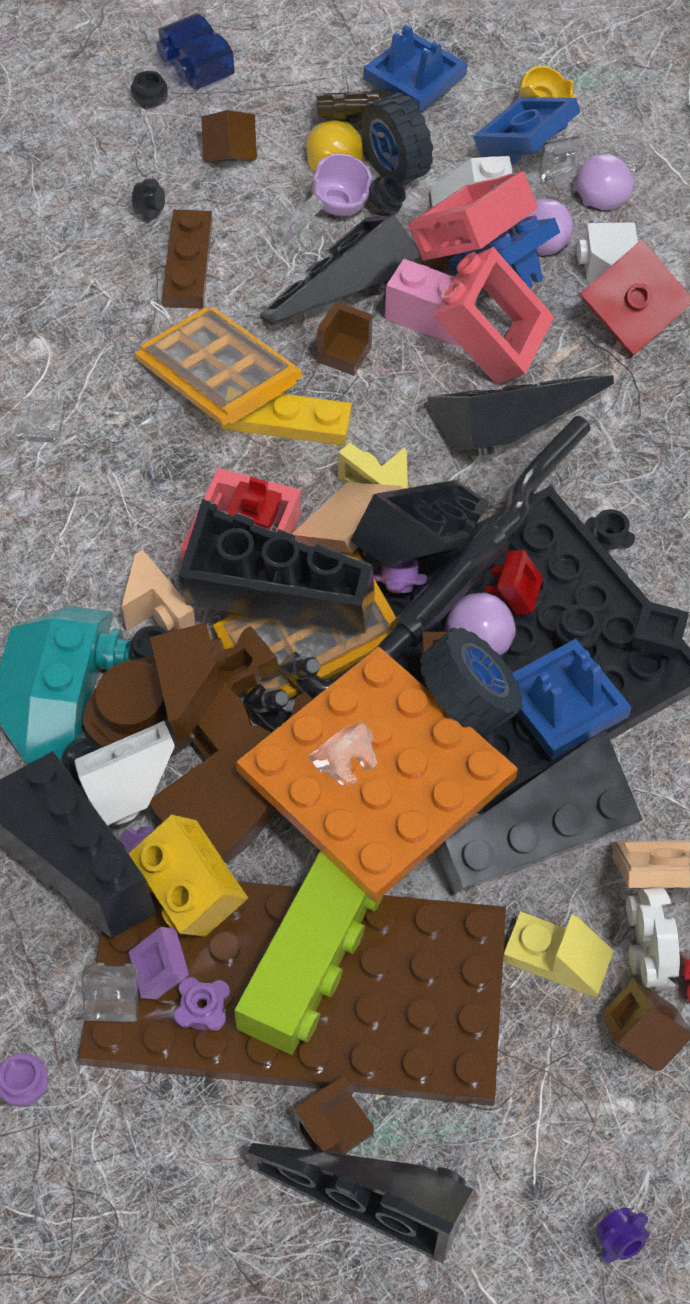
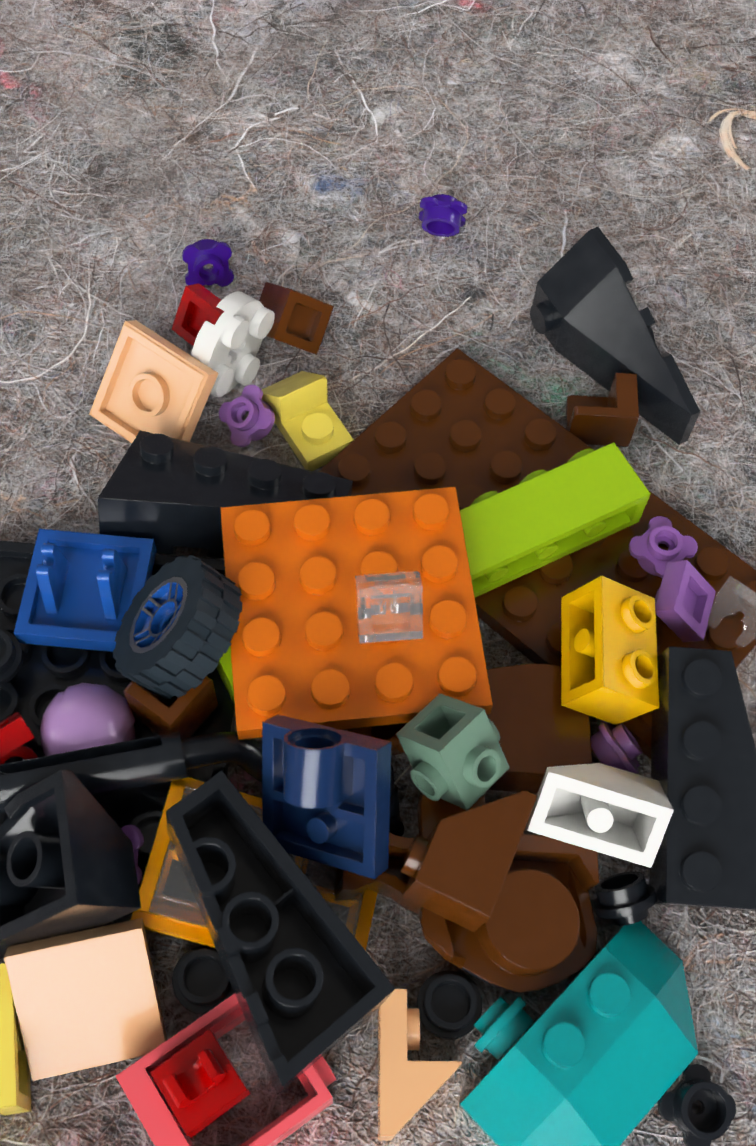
camera: 145 degrees left, 5 degrees up
none -> medium lavender plate [219,385,275,447]
none -> dark blue plate [262,715,391,879]
none -> sand green brick [396,693,510,810]

